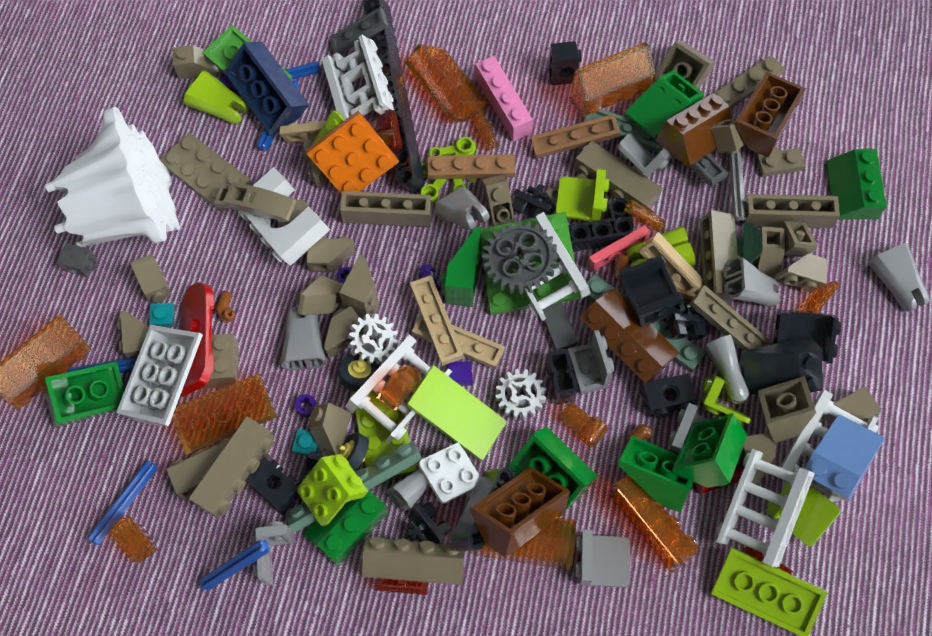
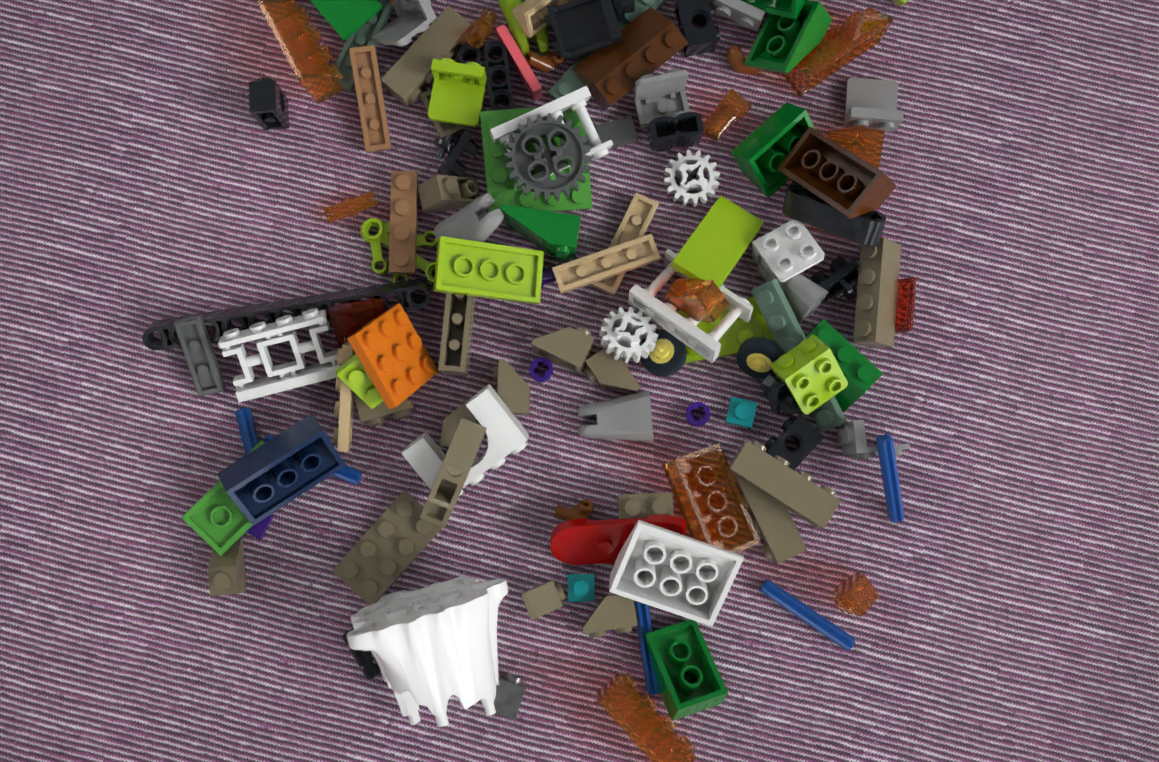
camera: 90 degrees left, 15 degrees up
lime piece [184,71,250,124] -> none
dark tan slope [297,275,343,315] -> none
dark tan slope [309,403,351,455] -> none
clear orange slope [405,44,491,122] -> none
dark purple tile [448,361,473,386] -> none
bright pink brick [475,56,533,142] -> none
none -> lime plate [434,236,544,305]

